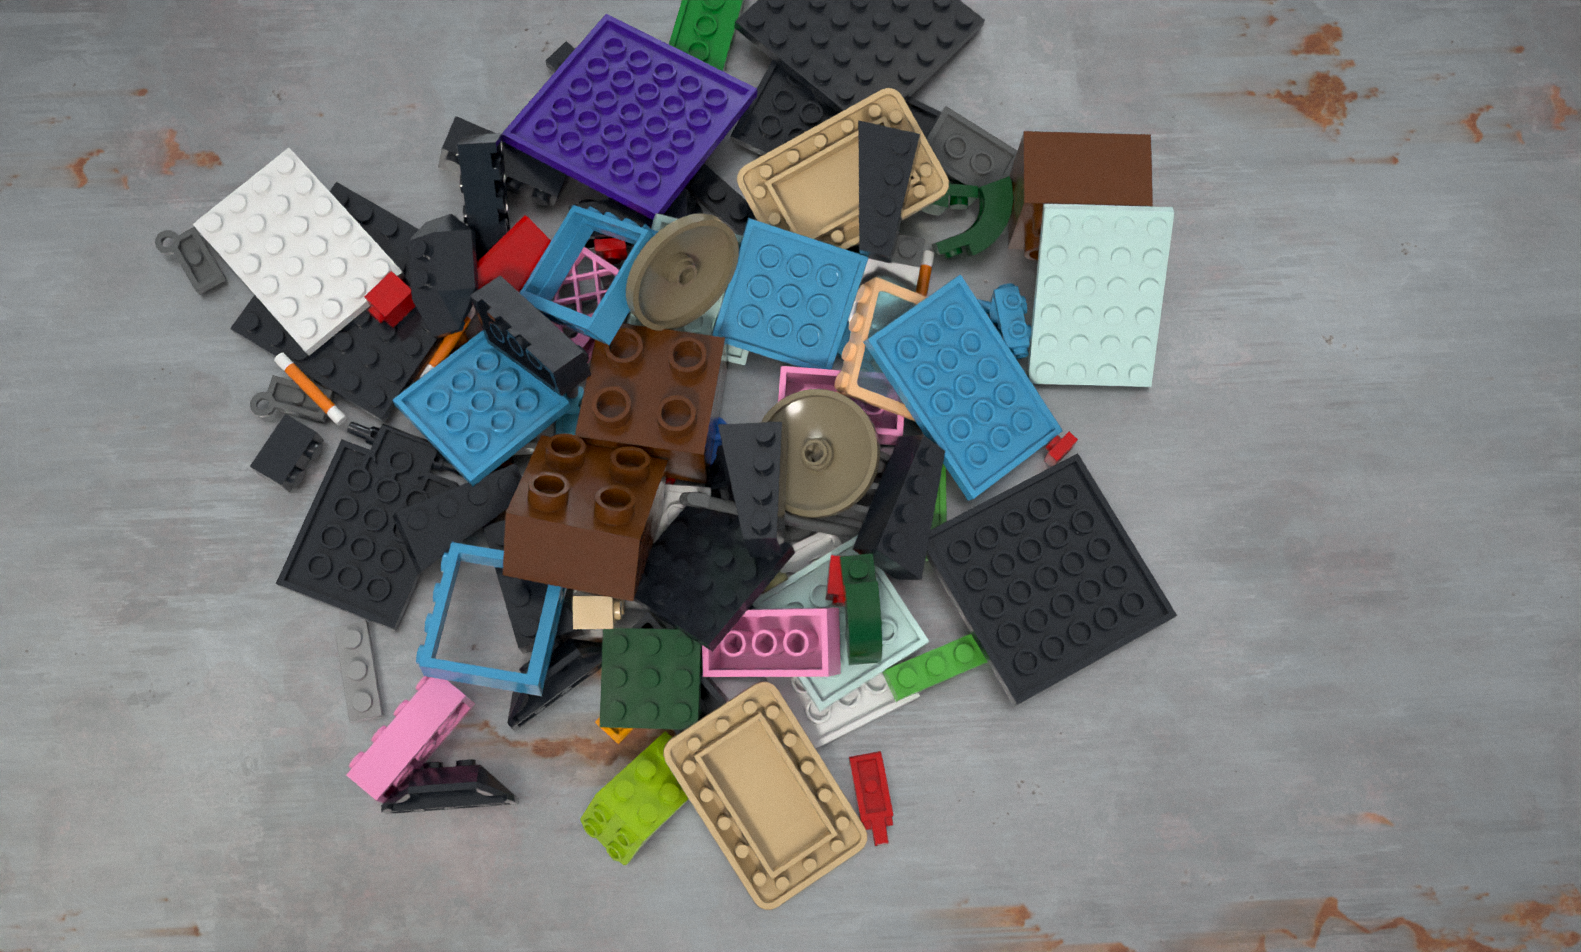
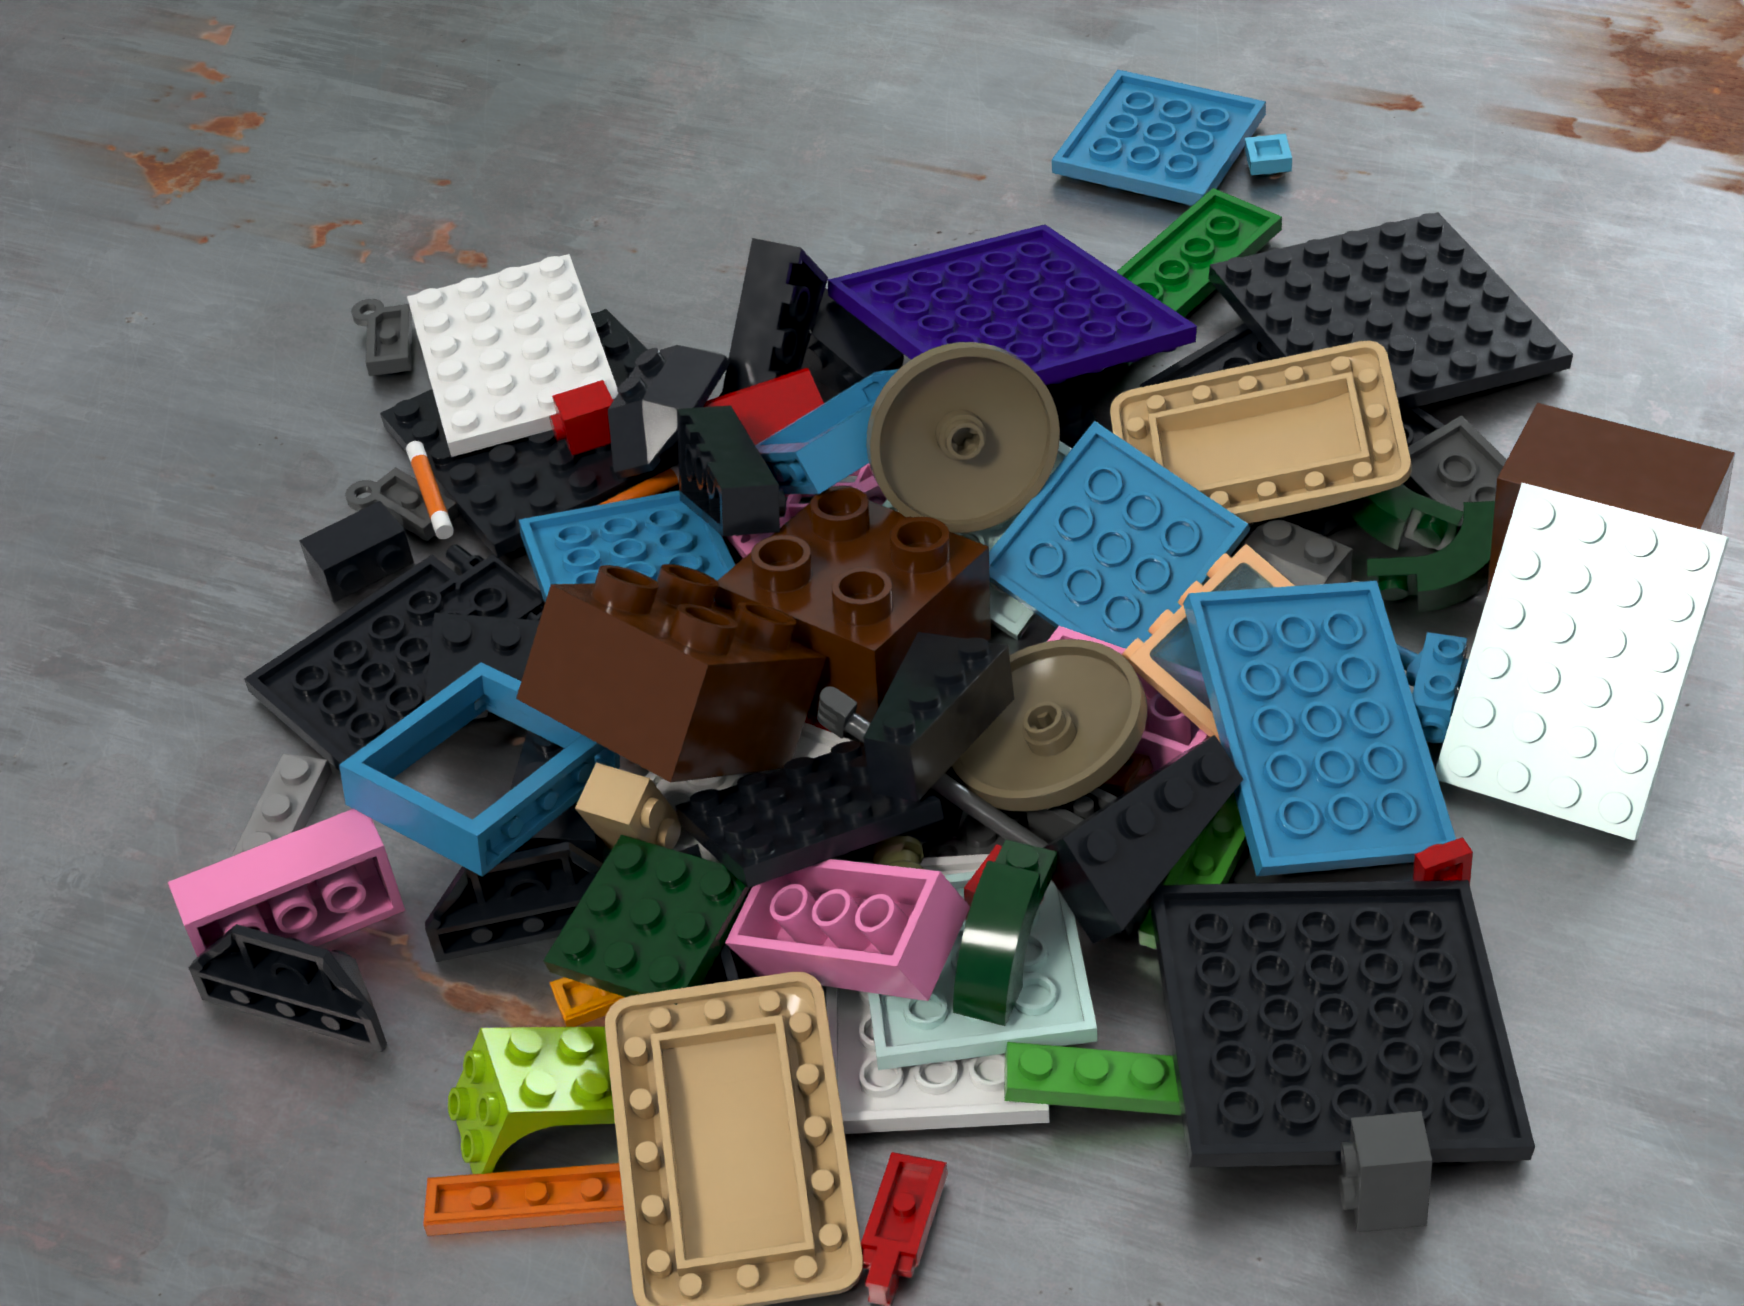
camera: 35 degrees right, 30 degrees down
black wedge [858,120,920,263] -> none
none -> orange tile [423,1163,625,1236]
none -> dark grey brick [1339,1111,1432,1232]

